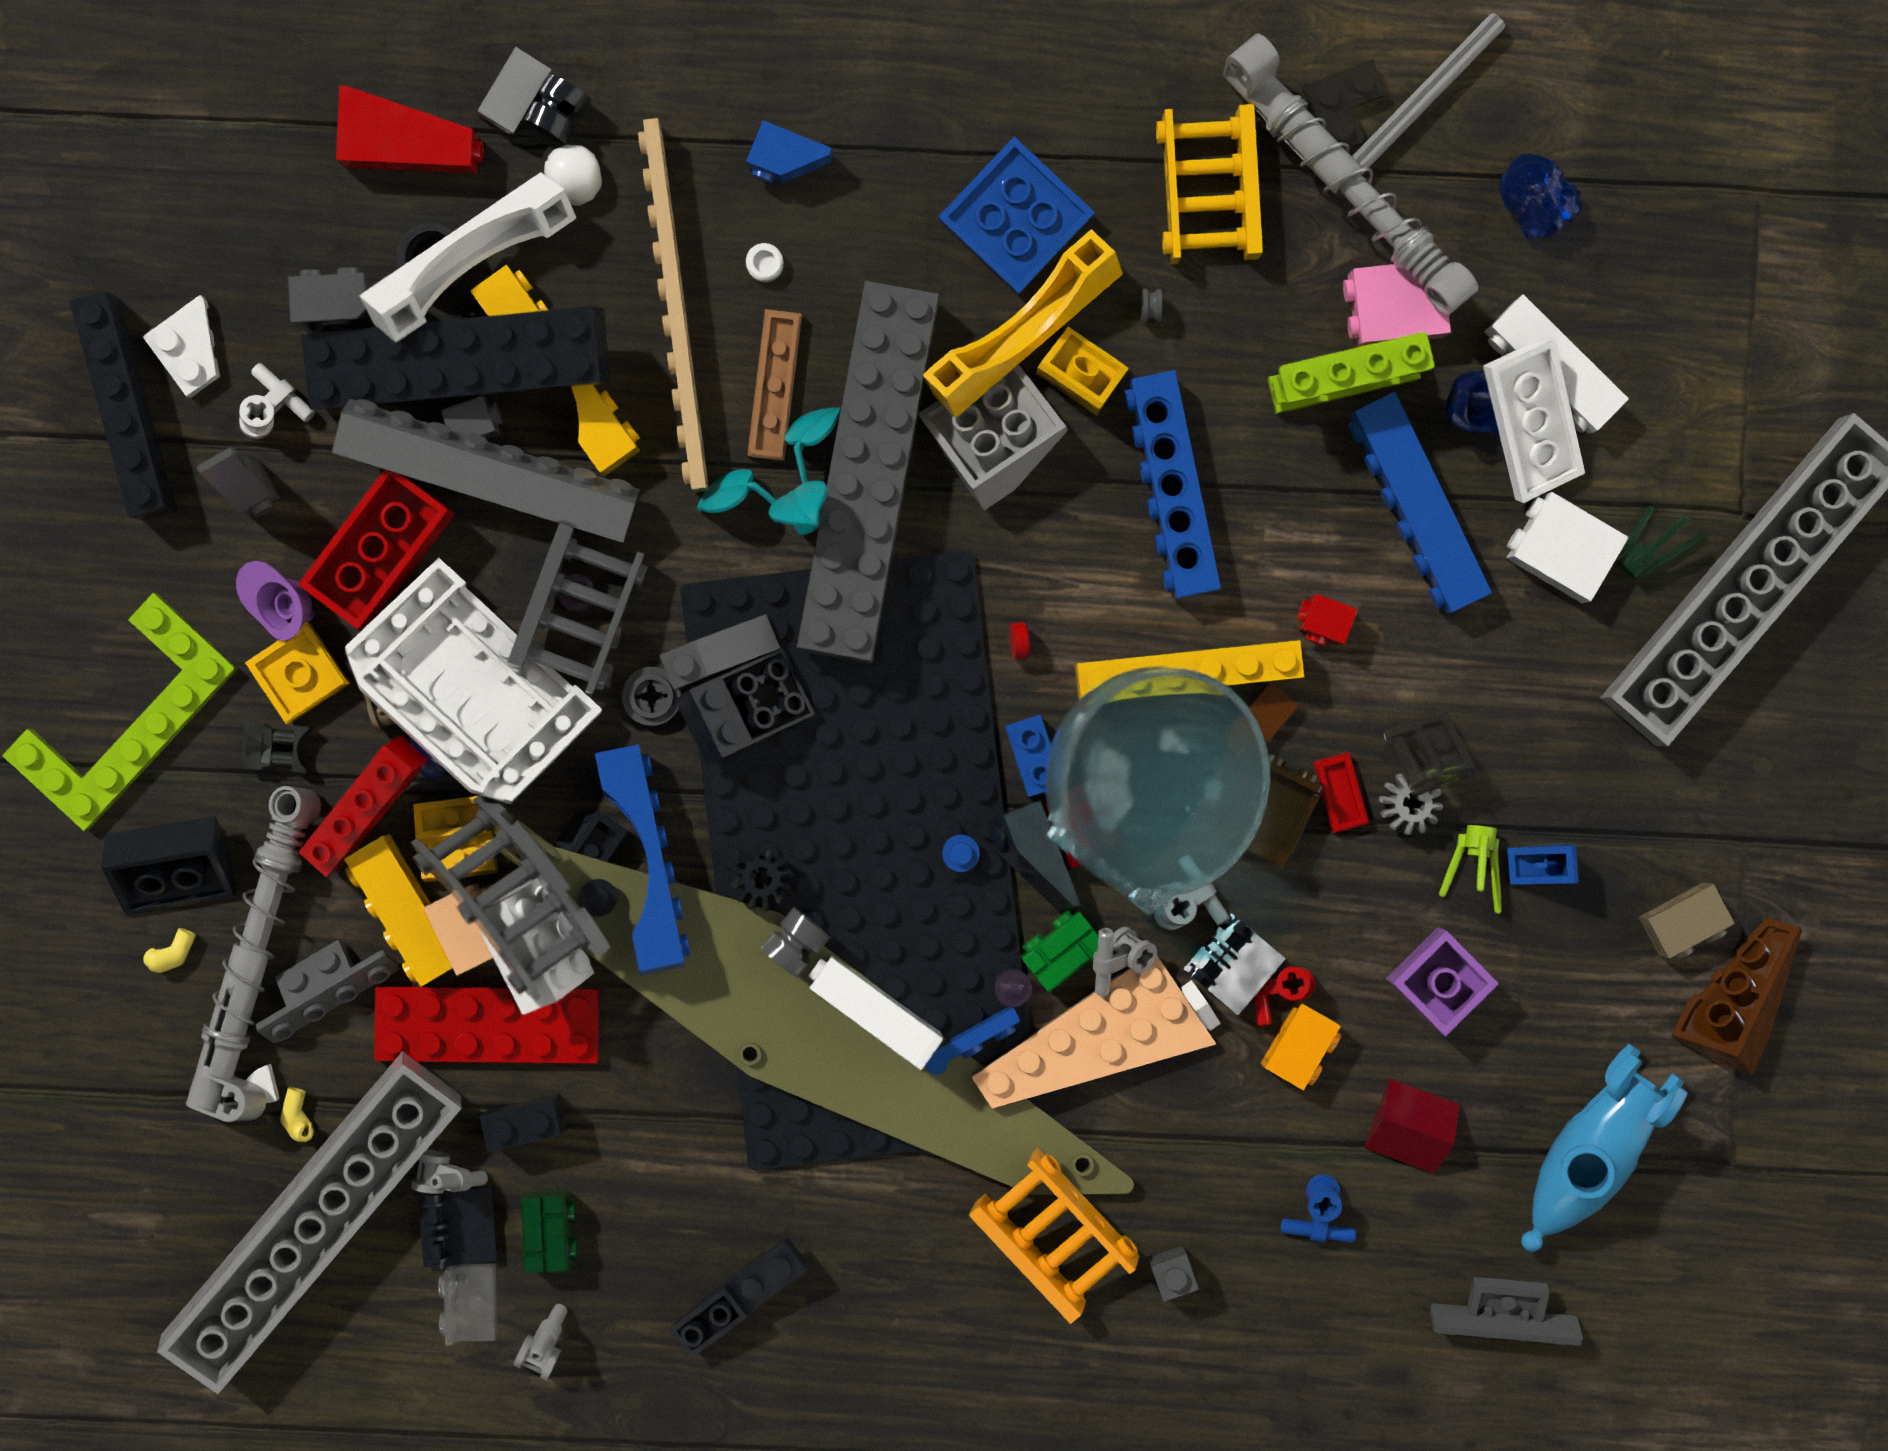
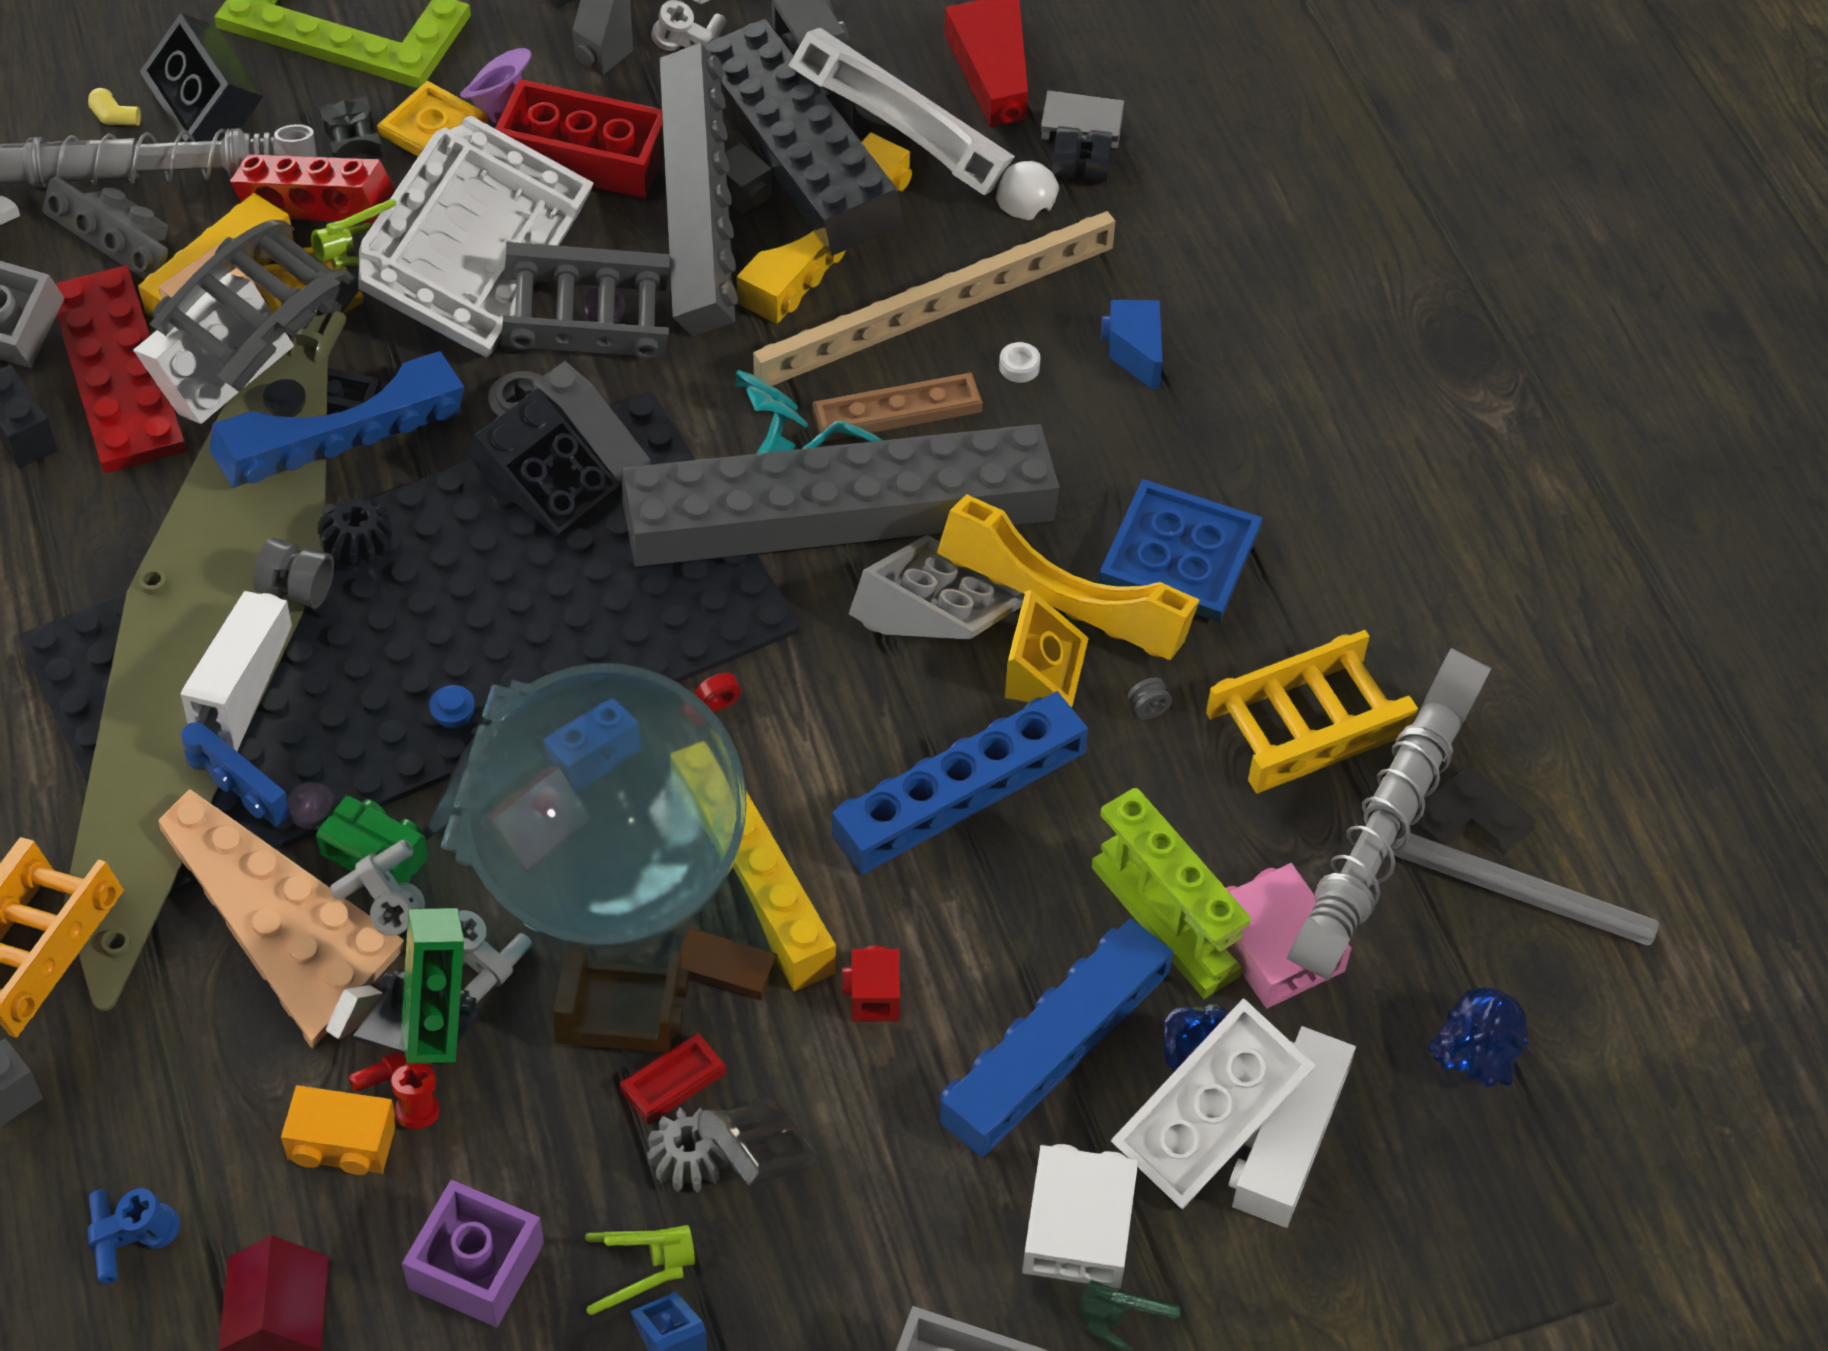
camera: 65 degrees right, 35 degrees down
none -> lime plant [311,199,396,268]
none -> green brick [401,908,464,1064]

